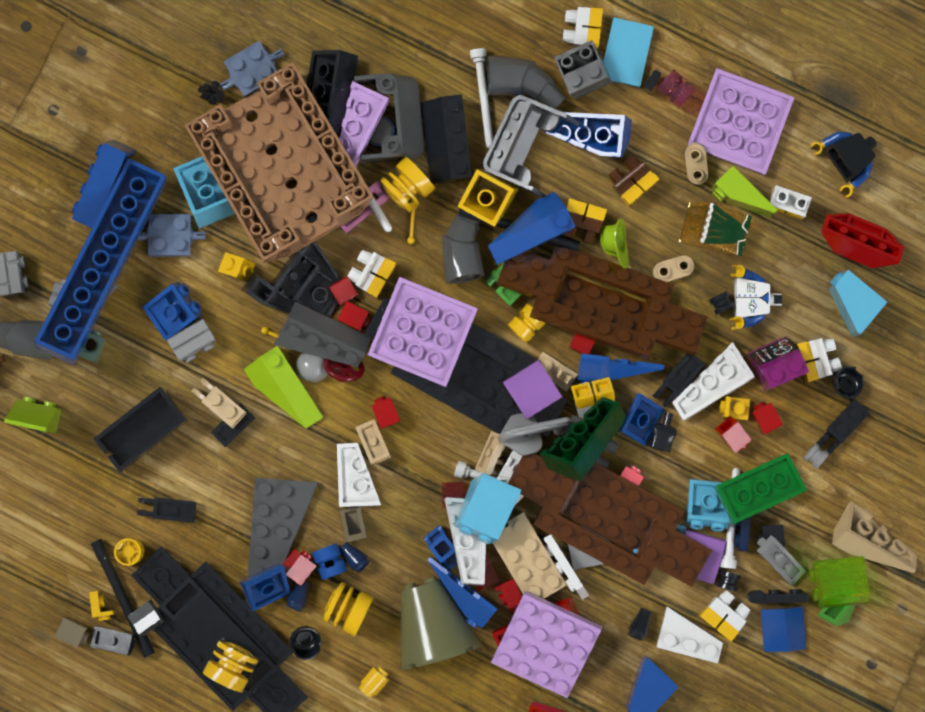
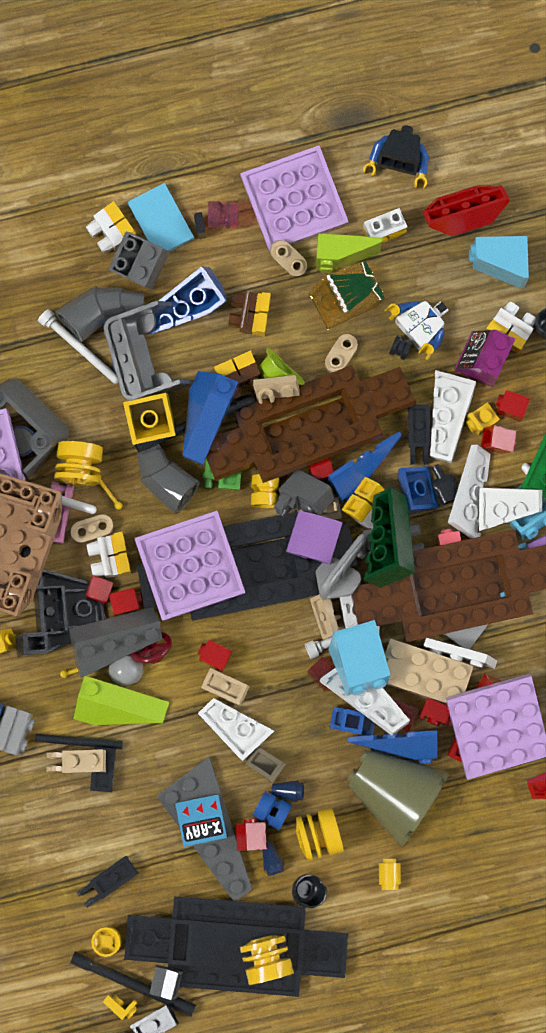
camera: 40 degrees left, 5 degrees down
black piece [93,387,189,472] -> none
blue slope [239,564,291,611] -> none
black slope [421,94,472,185] -> none
none -> black bar [35,733,123,749]
none -> tan plate [71,514,113,543]
none -> tile [175,795,227,847]
none -> tan plate [253,375,300,404]
none -> dark grey hinge [274,470,334,517]
none -> white wing [448,445,490,539]
none -> white wing [479,488,542,531]

